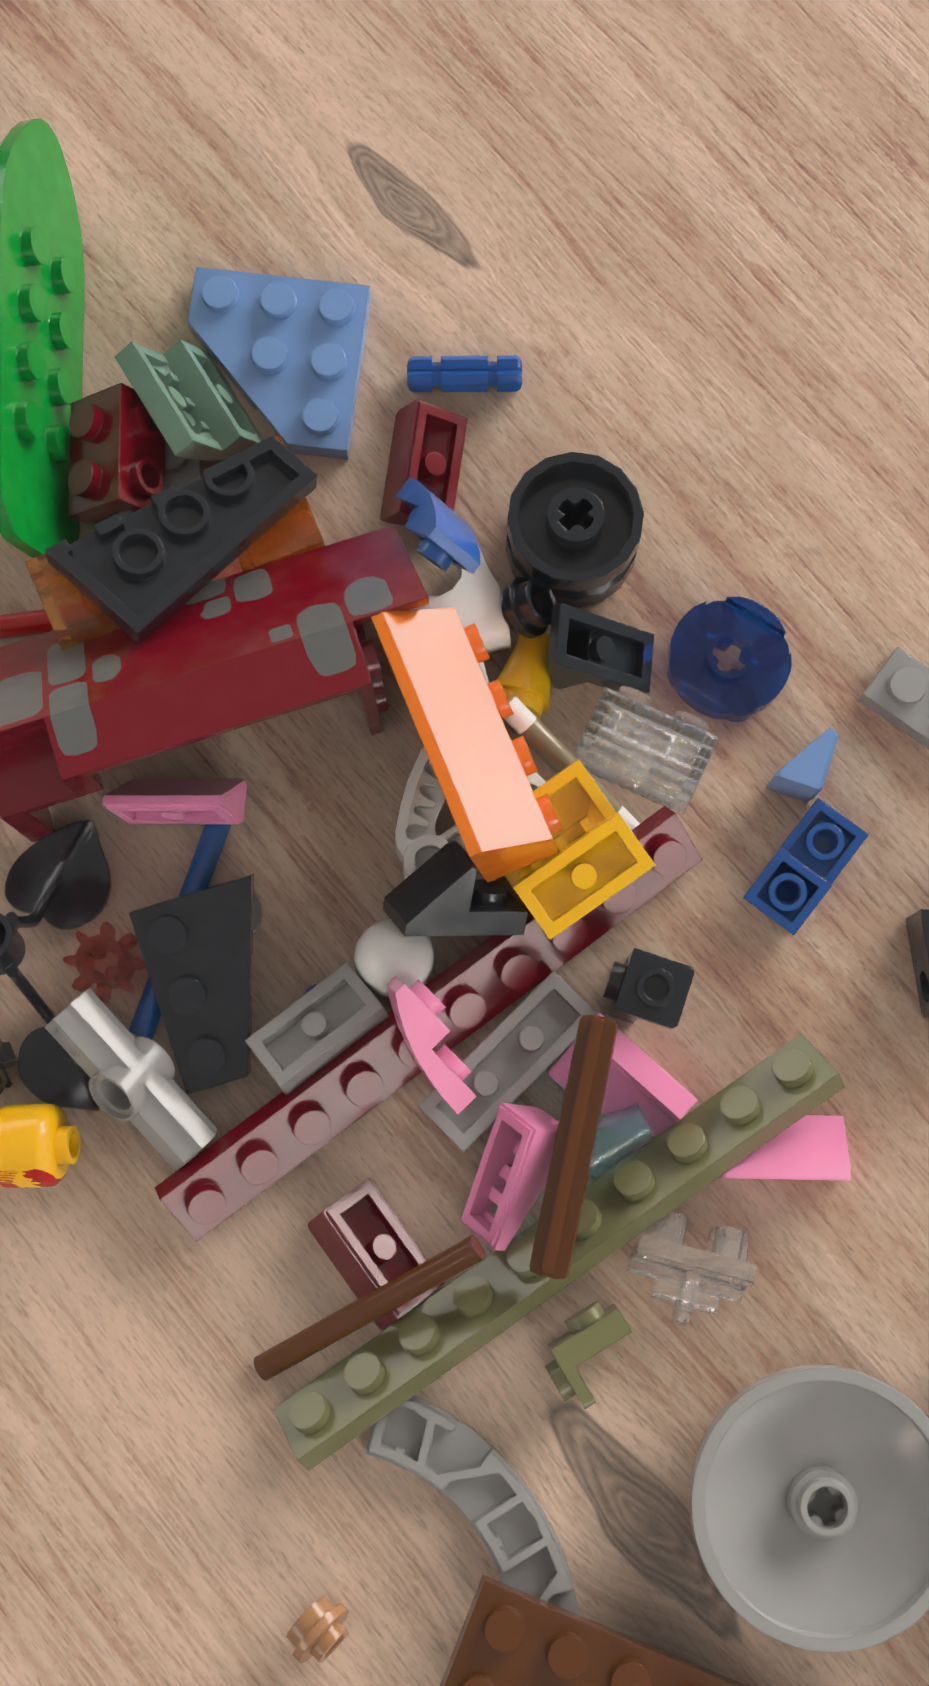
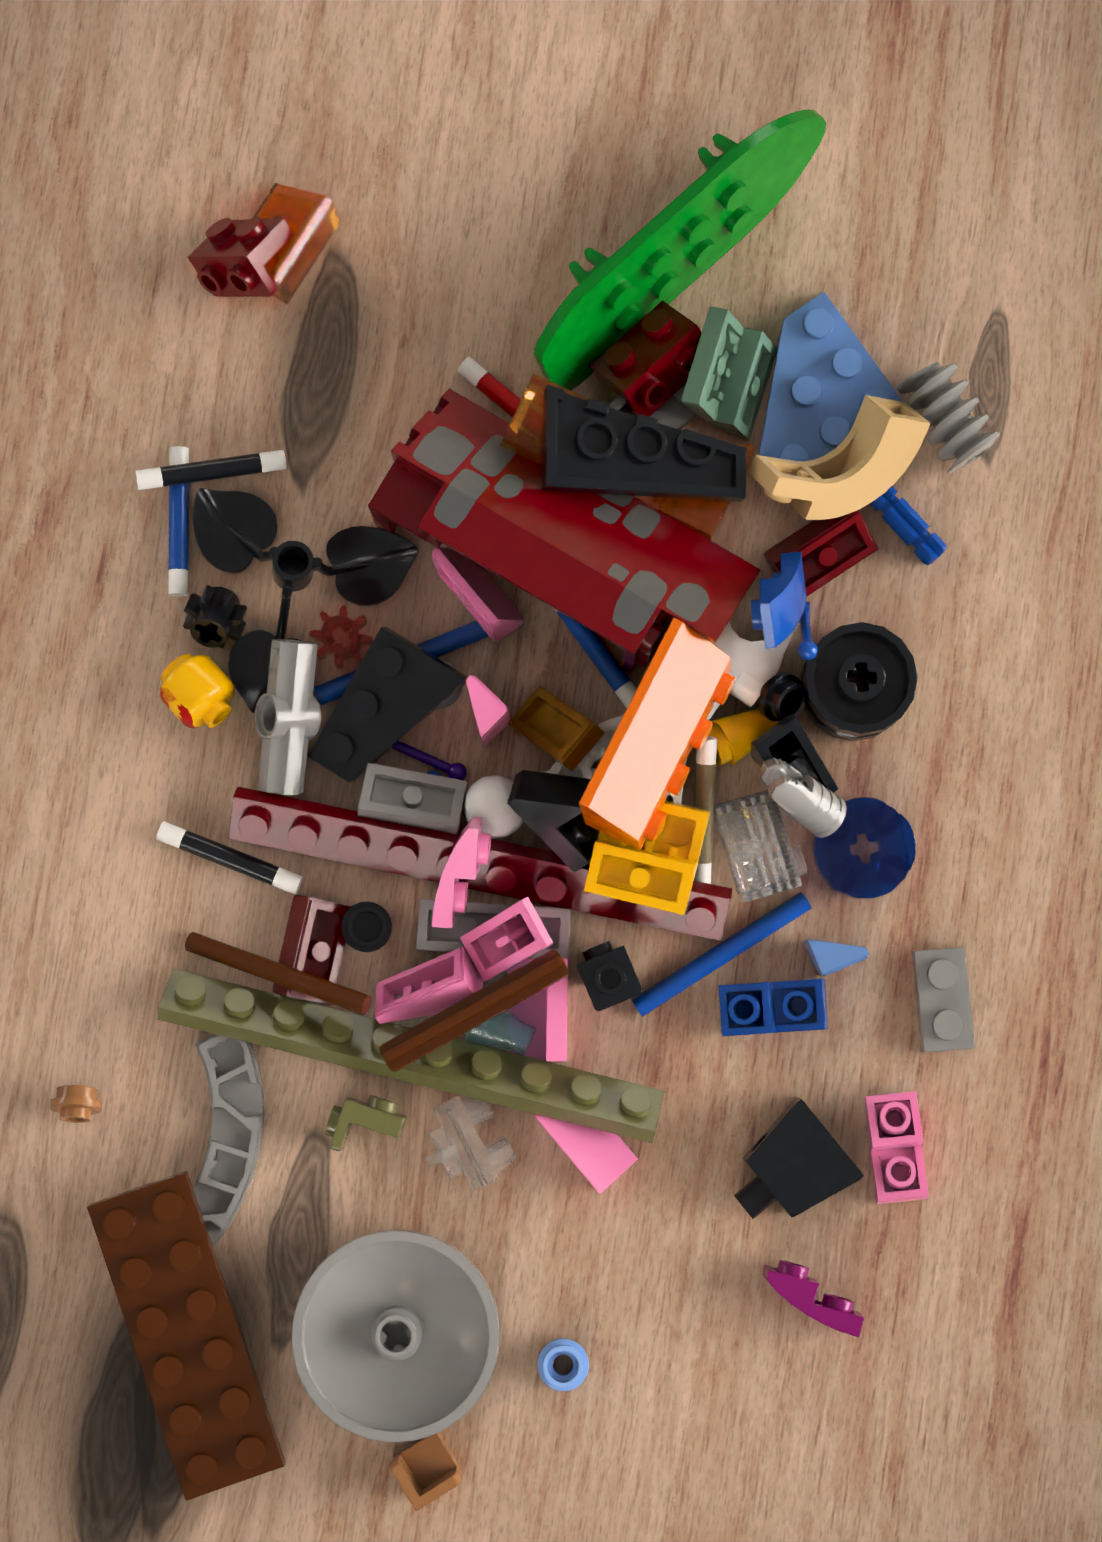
camera: 50 degrees right, 5 degrees up
none -> black bar [156,821,303,895]
none -> black plate [341,902,392,952]
none -> dark purple hinge [392,741,467,780]
none -> bright pink slope [460,897,553,982]
none -> bright pink slope [465,675,510,747]
none -> pearl gold tile [508,686,605,771]
none -> blue bar [554,609,637,709]
none -> blue bar [631,892,812,1017]
none -> tan arch [748,395,931,520]
none -> light grey hinge [759,758,847,838]
none -> blue hinge [798,602,818,660]
none -> light grey piece [897,362,1000,474]

